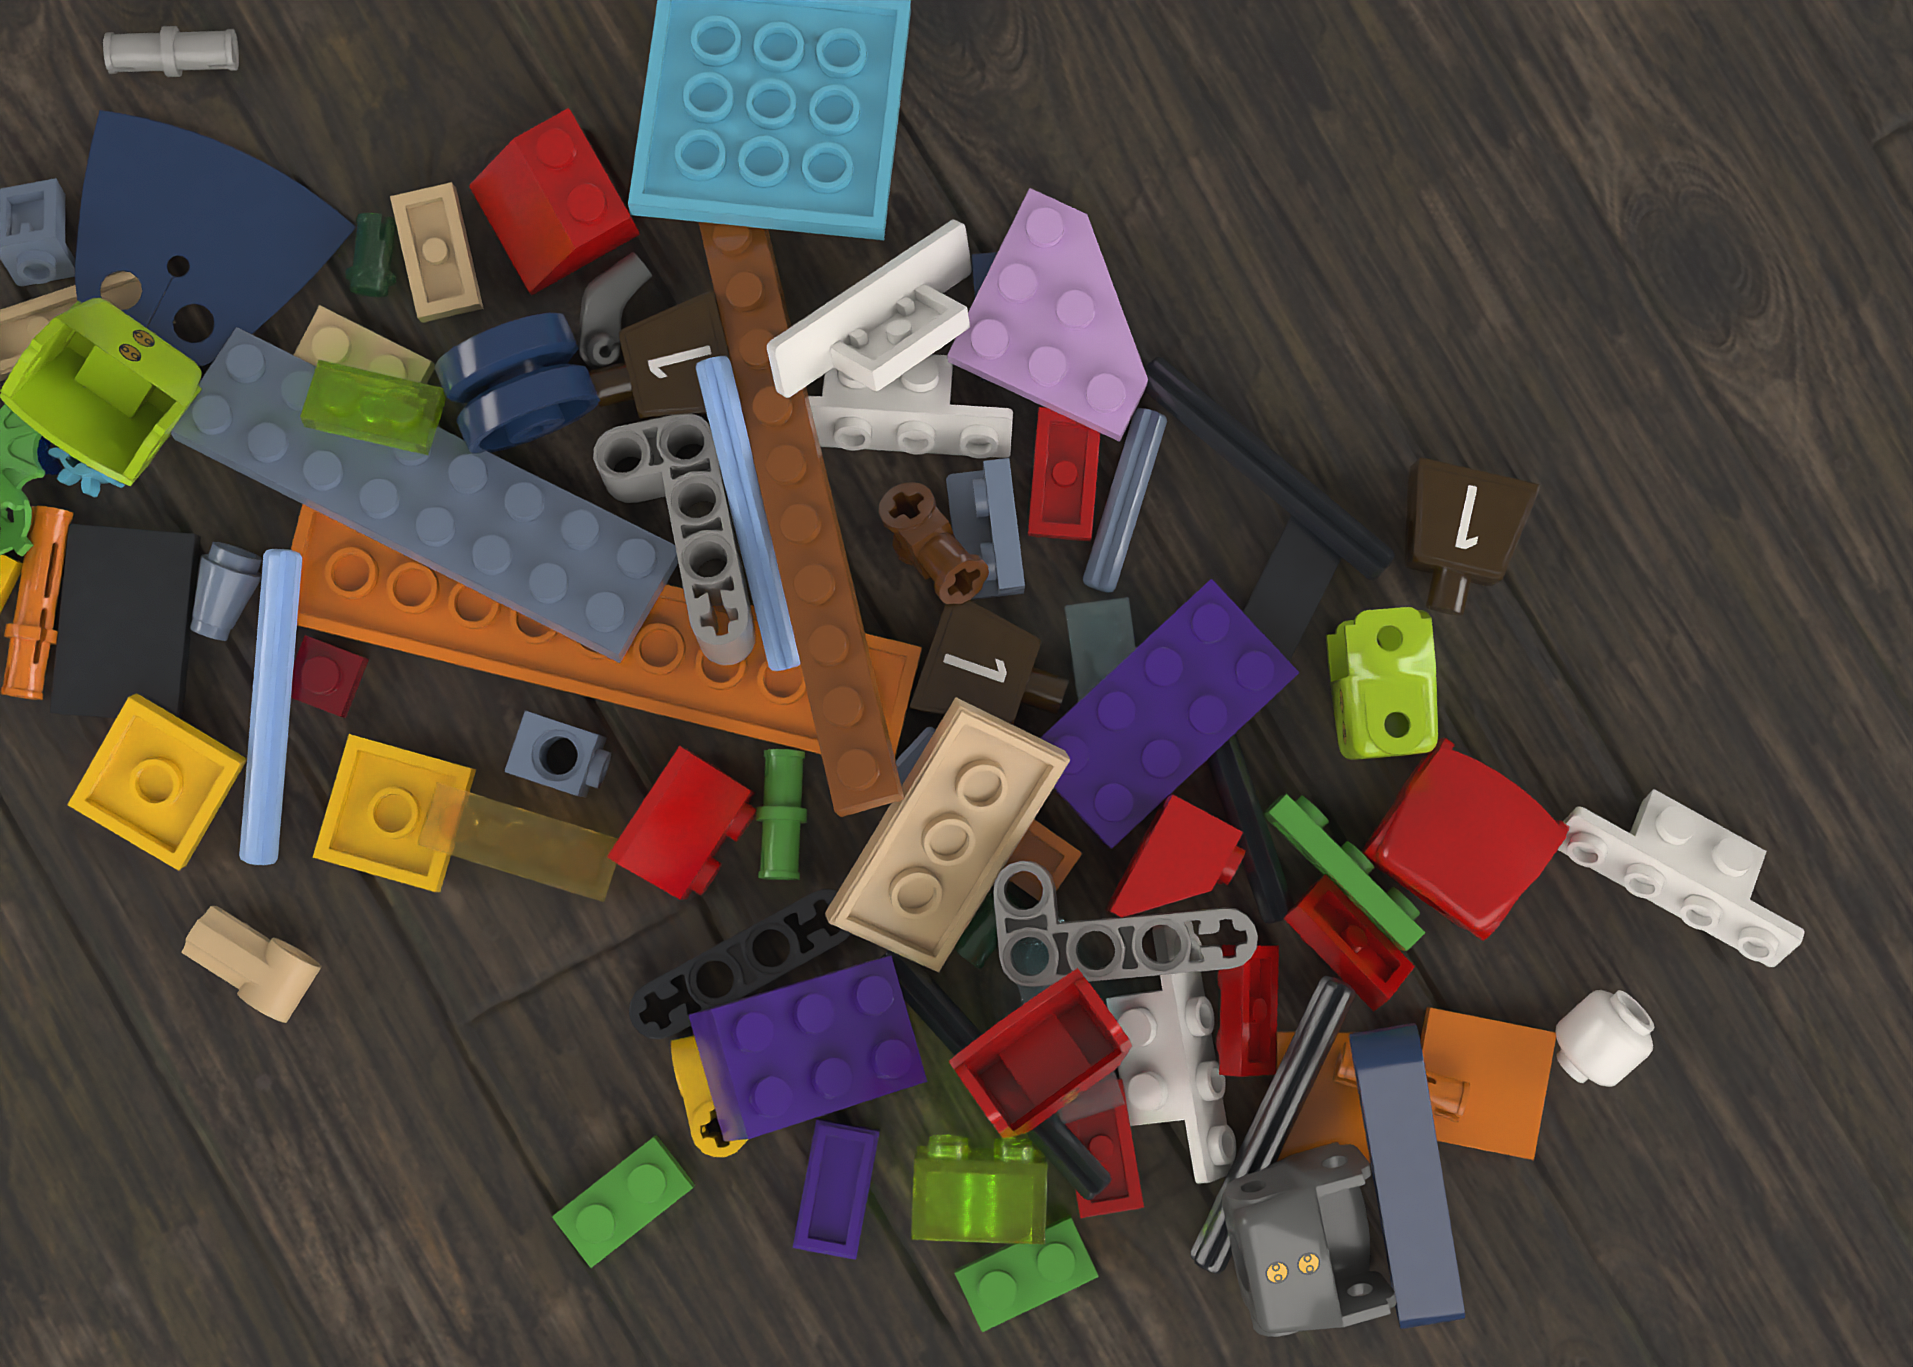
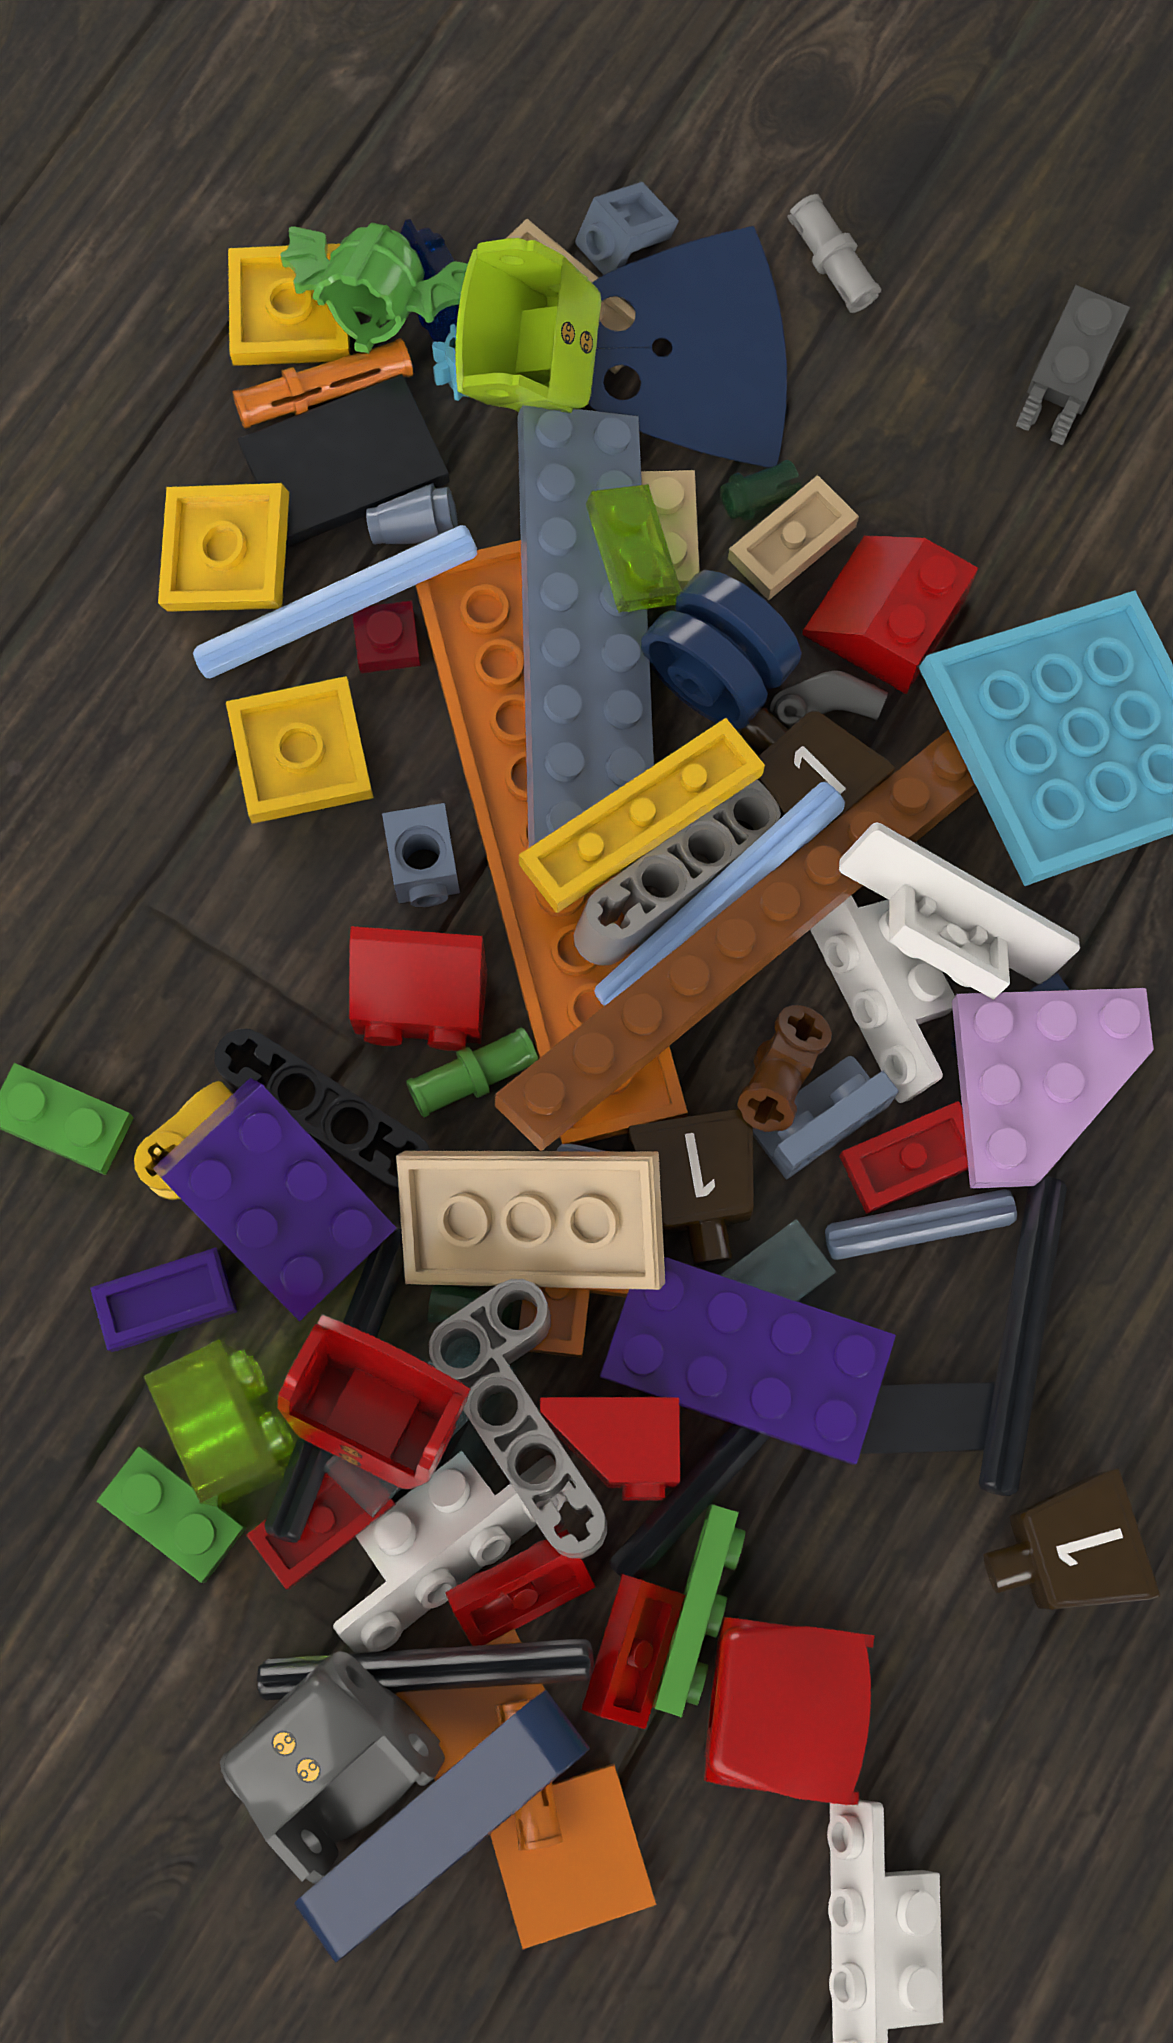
camera: 55 degrees right, 10 degrees down
tan piece [181,906,322,1023] -> none
clear yellow plate [416,782,618,902] -> none
lime piece [1326,607,1438,760] -> none
white head [1555,990,1654,1087] -> none
none -> yellow plate [519,718,765,913]

